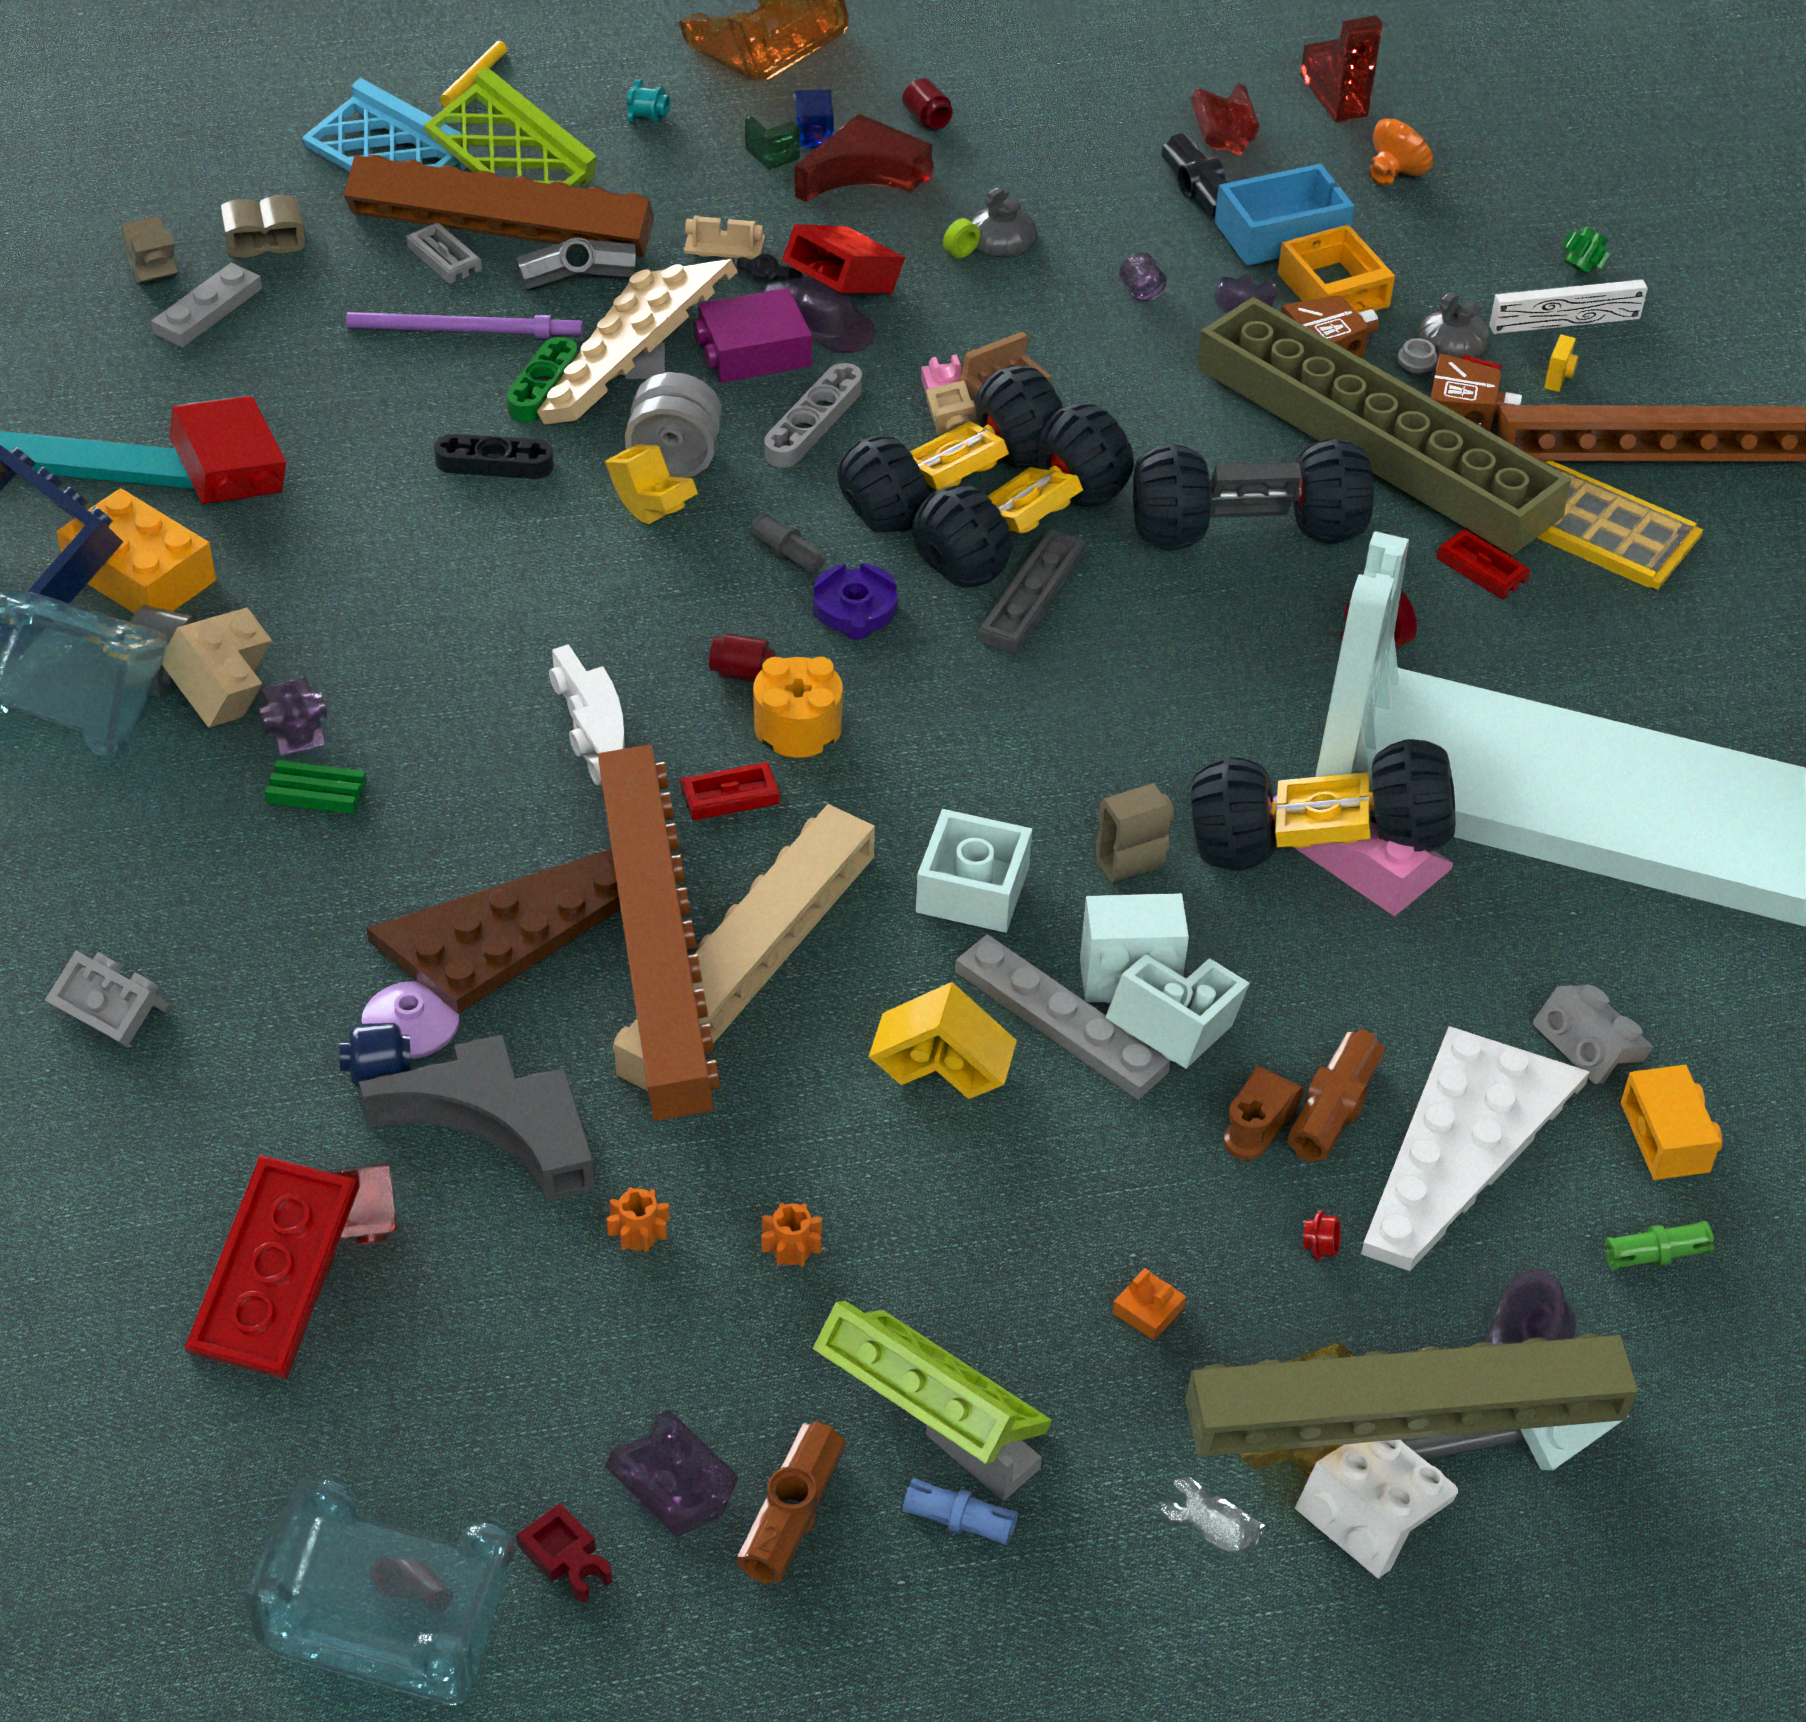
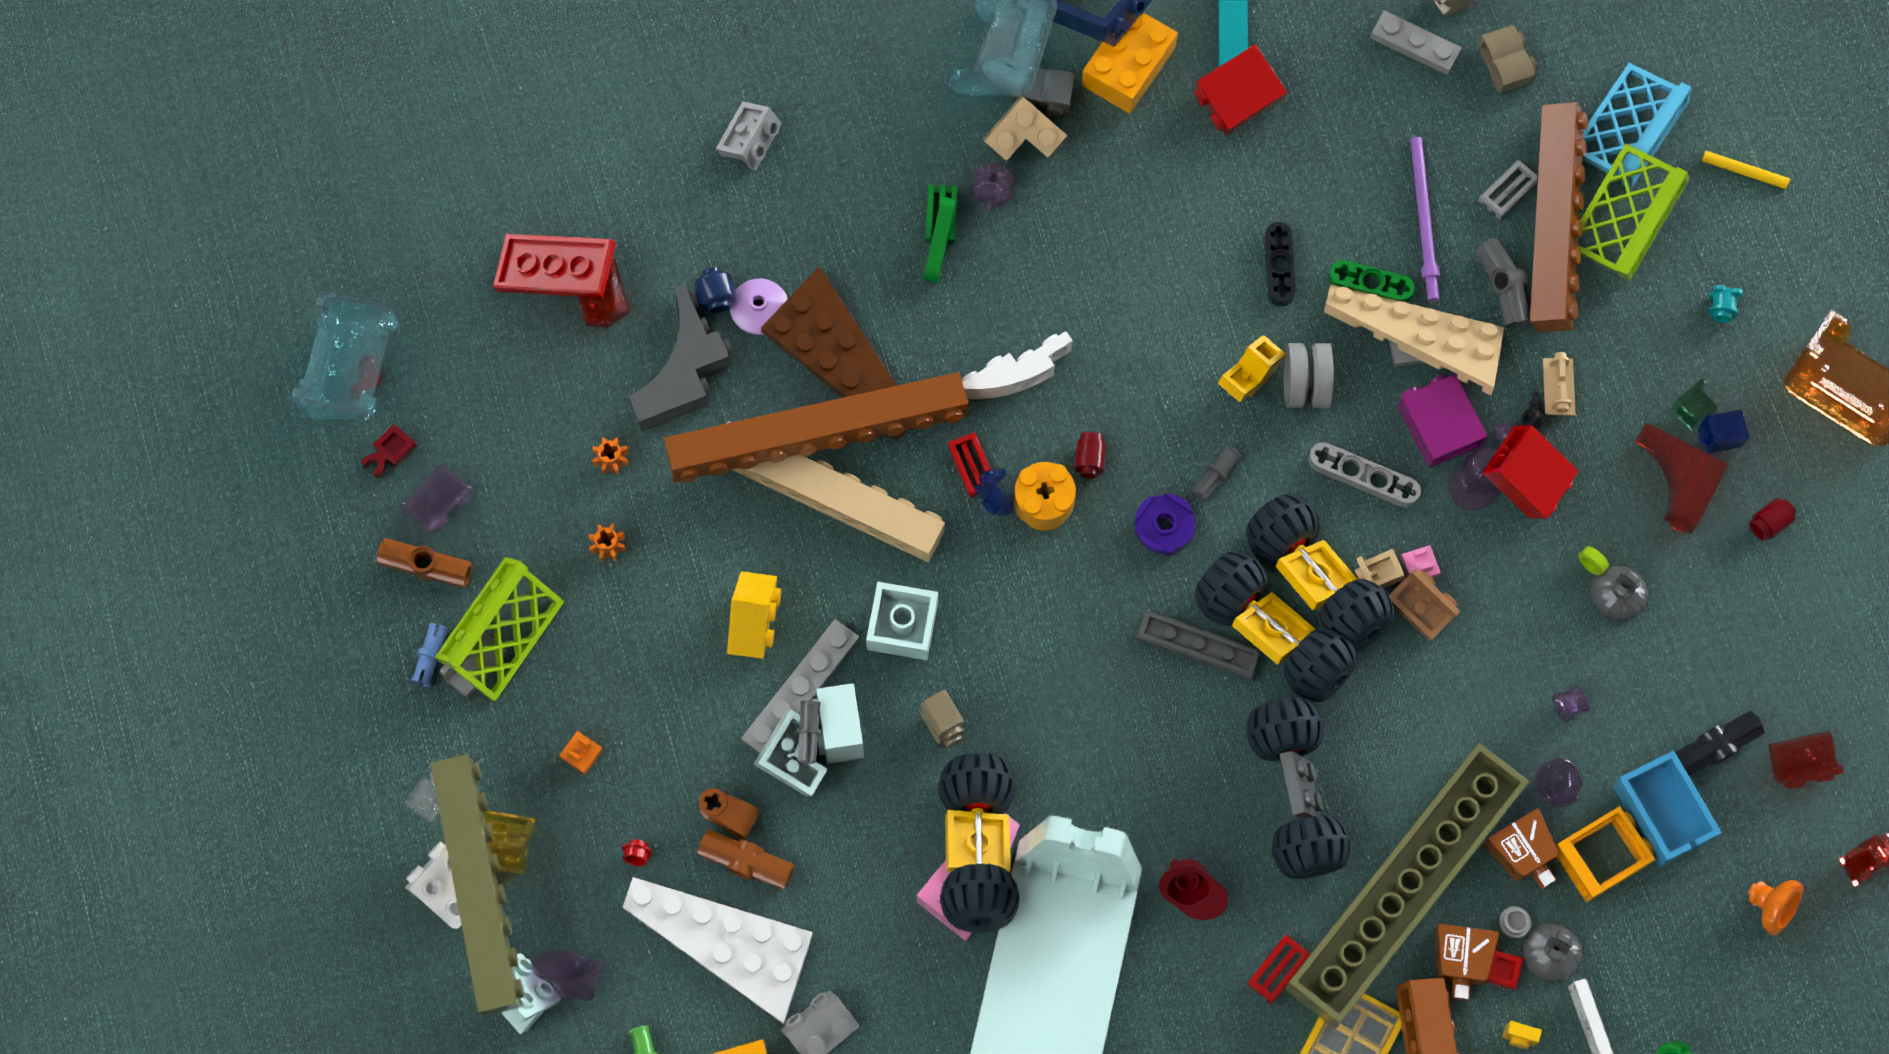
camera: 85 degrees right, 25 degrees up
none -> dark grey axle [796,700,821,764]
none -> green beam [923,196,956,283]
none -> clear blue bracket [974,468,1015,516]

